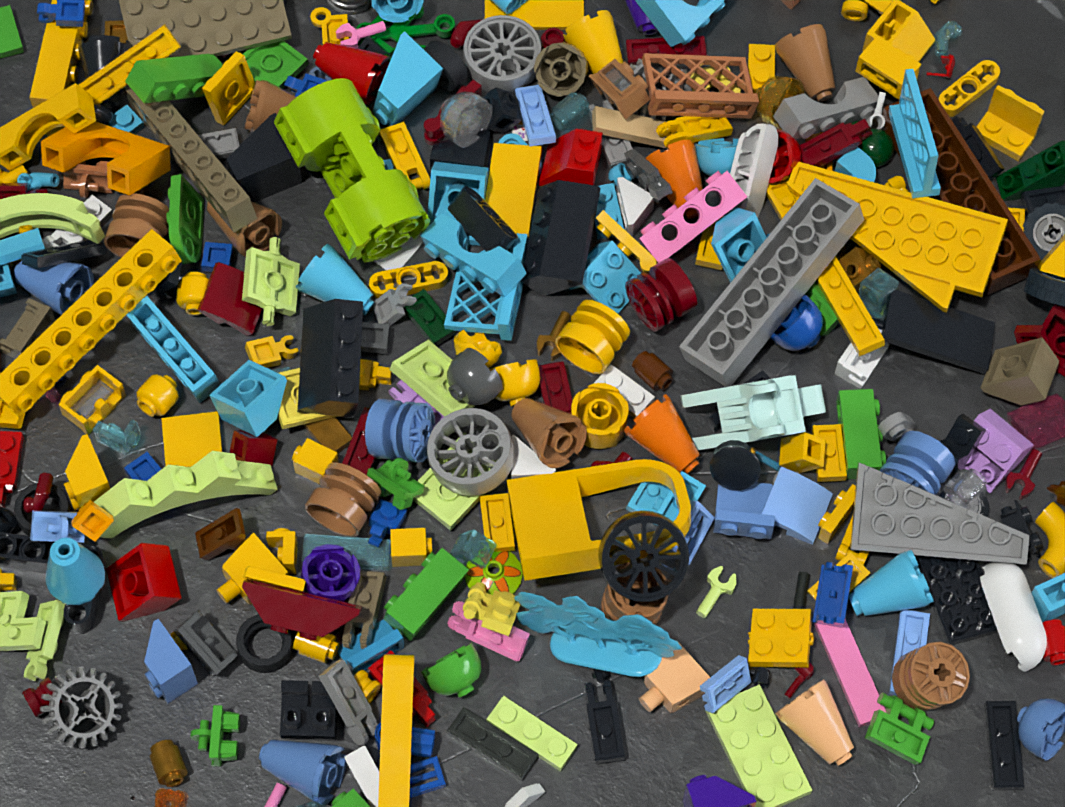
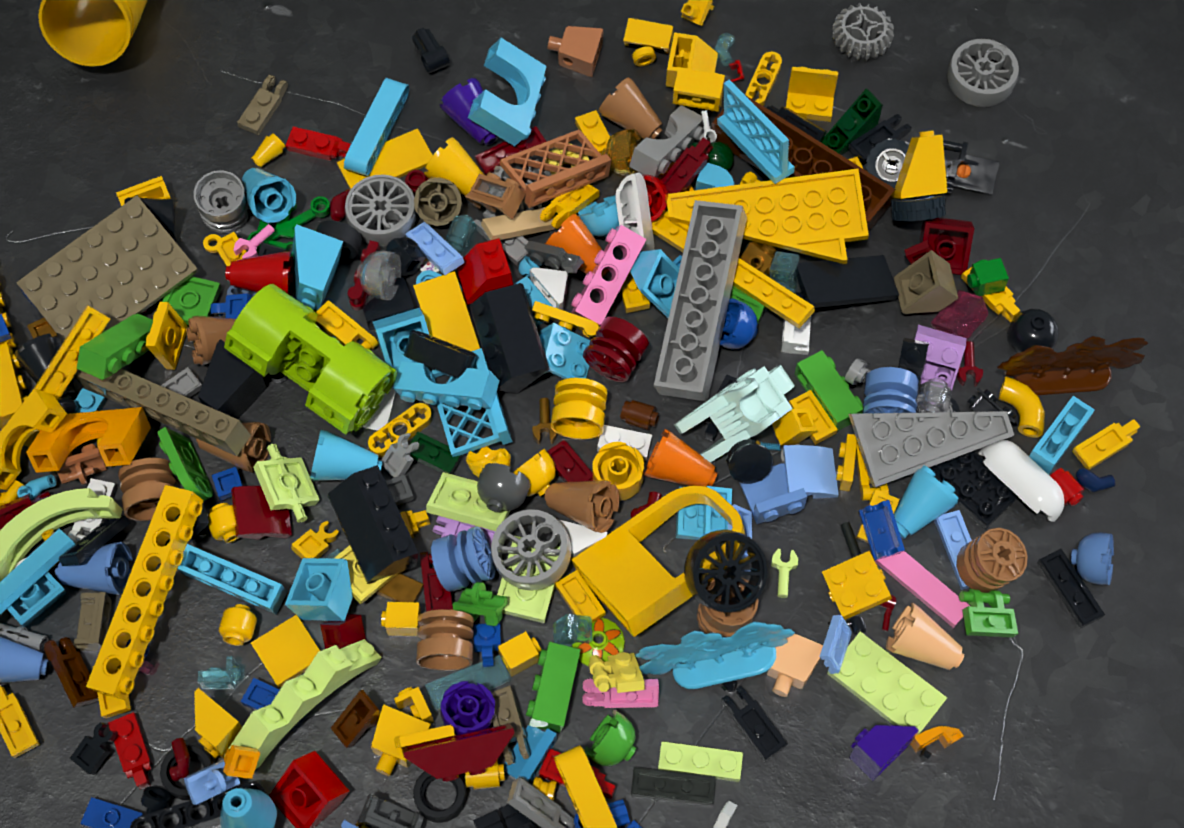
camera: 25 degrees left, 0 degrees up
yellow window [58,365,126,435] -> none

